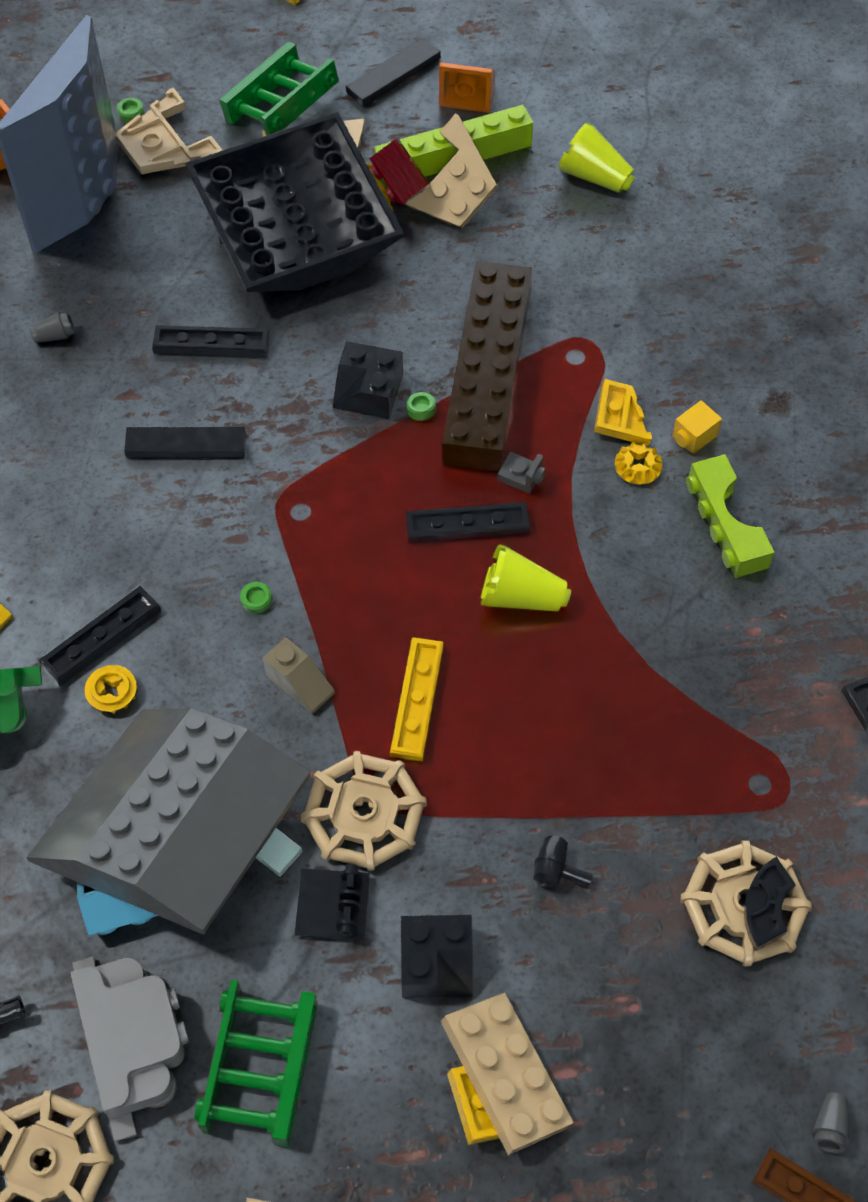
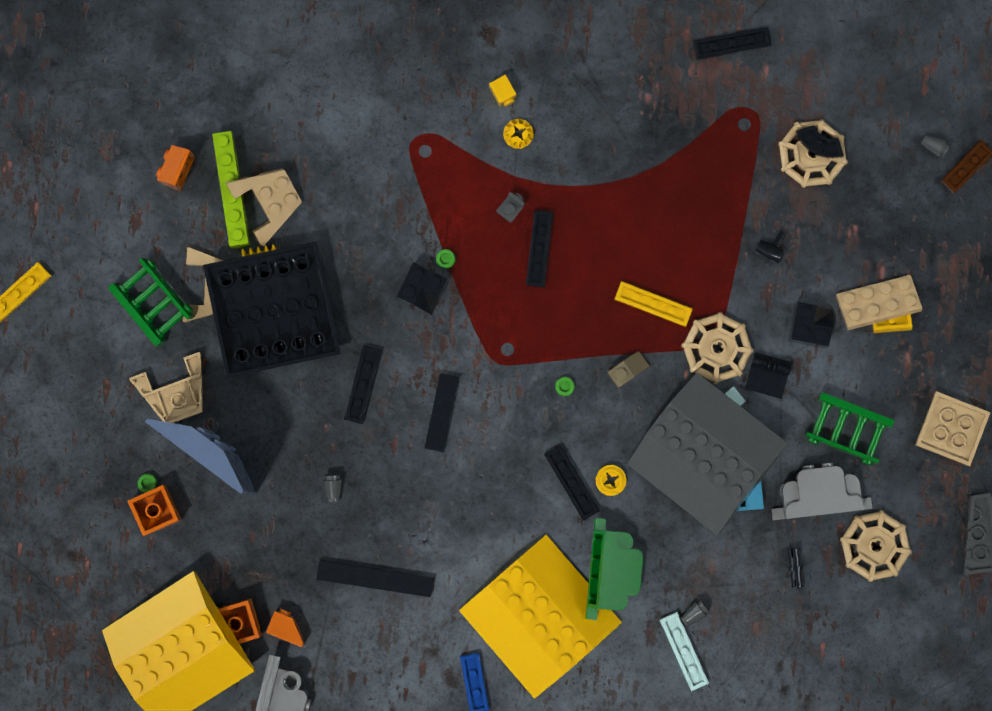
camera: 75 degrees left, 25 degrees up
bright green tile [117,98,144,123] -> none
tile [346,38,441,106] -> none
dark red brick [369,139,430,205] -> none
dark brown brick [442,261,532,471] -> none
neon yellow cone [481,544,571,612] -> none
neon yellow cone [558,123,636,193] -> none
yellow wing [594,379,652,446] -> none
lime arch [686,454,775,578] -> none

